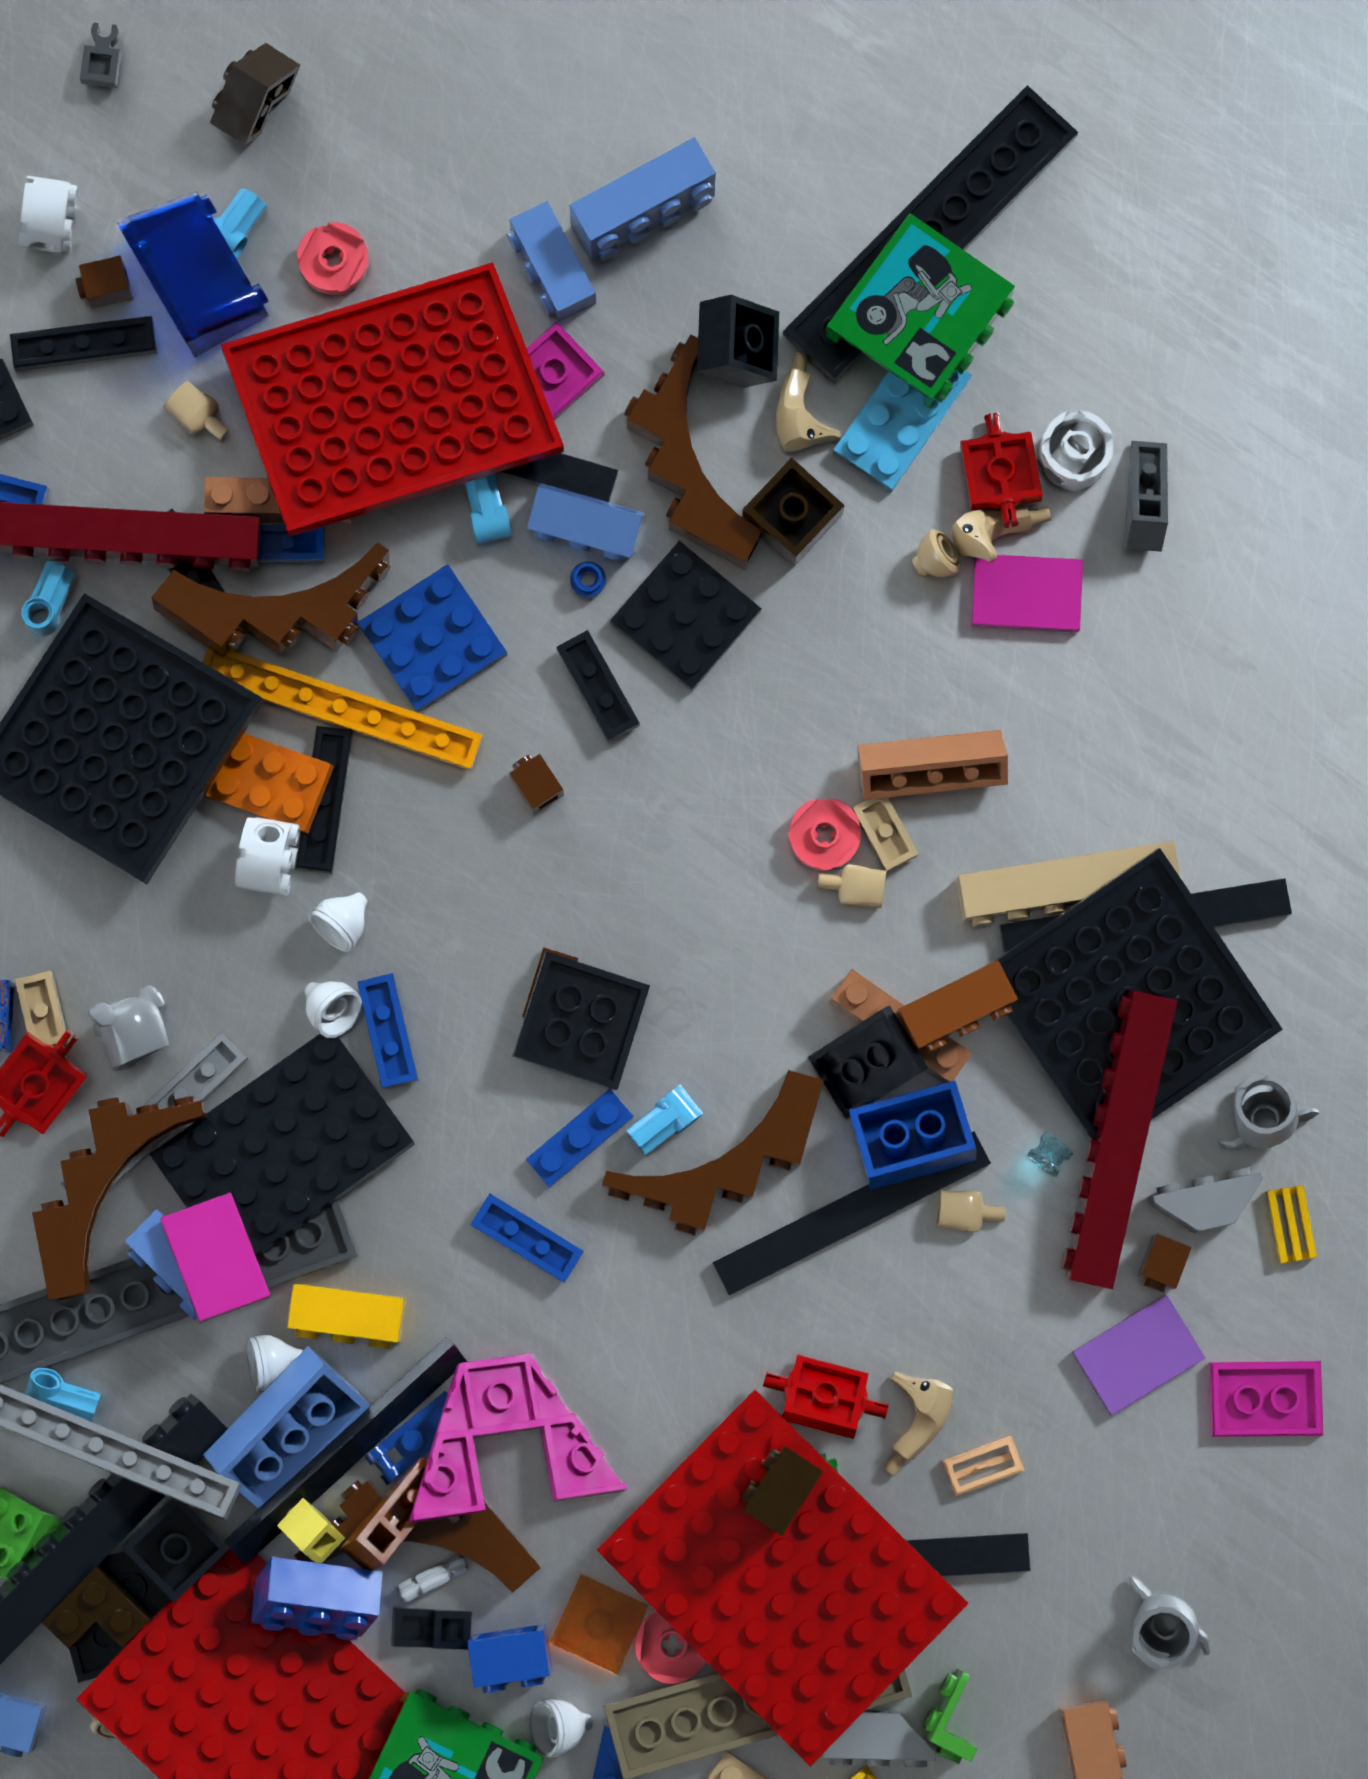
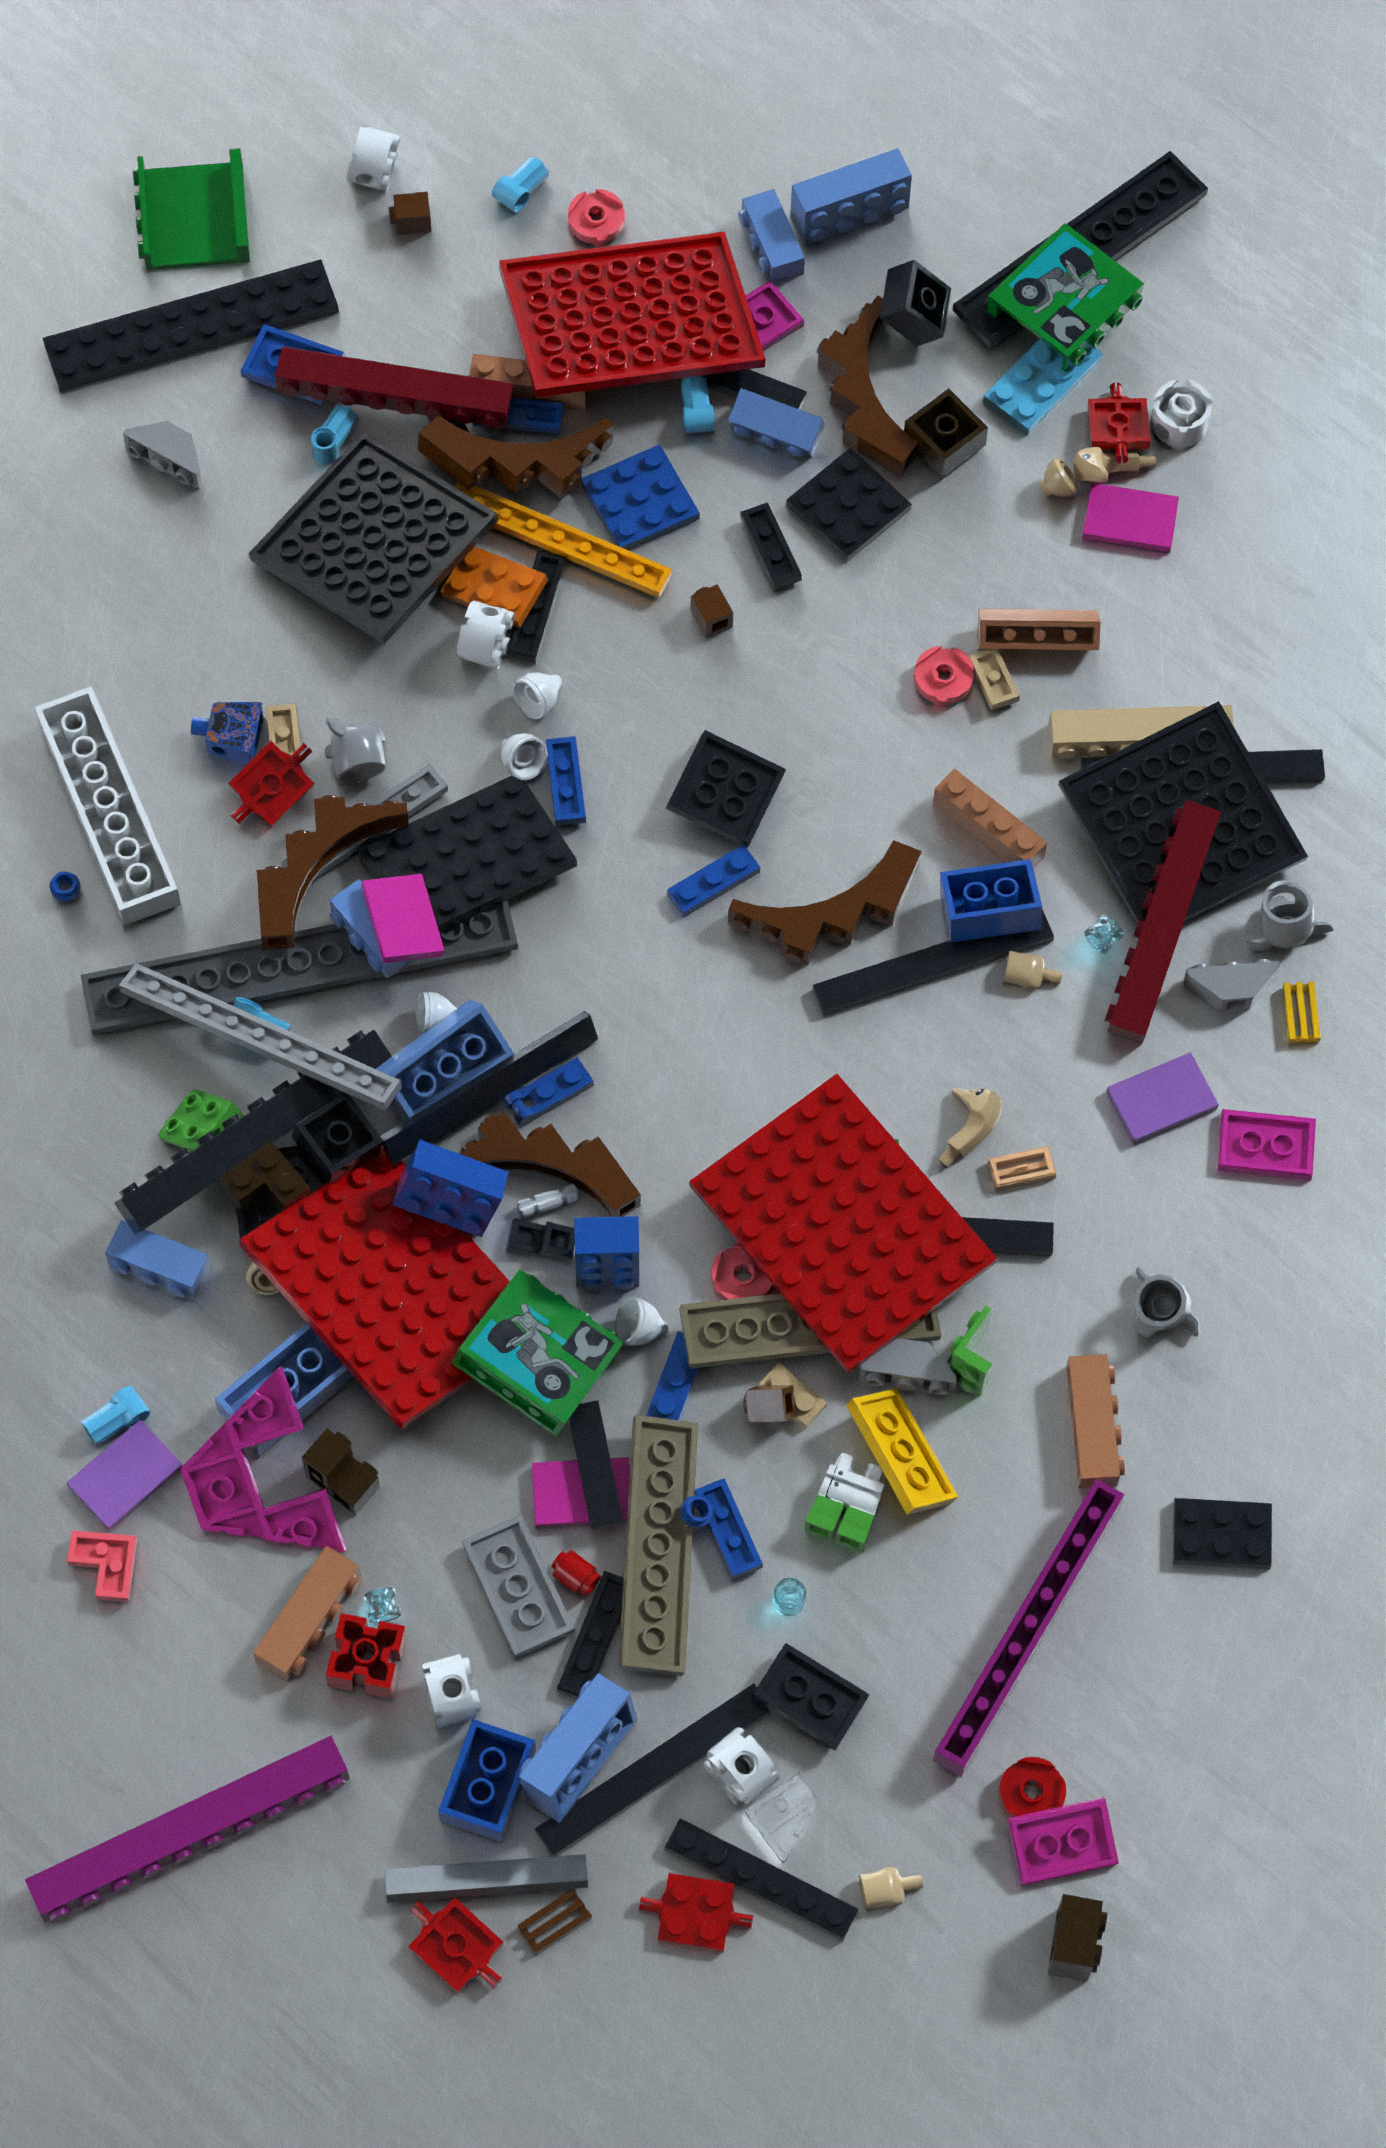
camera: 10 degrees right, 15 degrees down
black tile [10,316,157,372] -> none
dark grey plate [80,22,121,88] -> none
clear blue windscreen [116,191,269,358] -> none
tan piece [163,380,230,441] -> none
dark brown brick [210,43,301,145] -> none
light yellow brick [277,1498,345,1563] -> none
yellow brick [287,1284,406,1349] -> none
dark orange slope [340,1457,427,1570] -> none
dark pink wing [409,1354,627,1523] -> none
blue plate [470,1193,584,1283] -> none
clear orange plate [550,1574,649,1675] -> none
blue plate [570,561,606,598] -> none
medium azure piece [626,1085,704,1156] -> none
dark brown brick [740,1445,823,1536] -> none
red plate [763,1355,889,1439] -> none
tan animal [775,353,841,452] -> none
black plate [808,1005,928,1119] -> none
tan piece [818,864,887,908] -> none
dark orange brick [896,960,1018,1054] -> none
dark grey slope [1126,441,1168,552] -> none
reddish brown brick [1137,1234,1192,1293] -> none

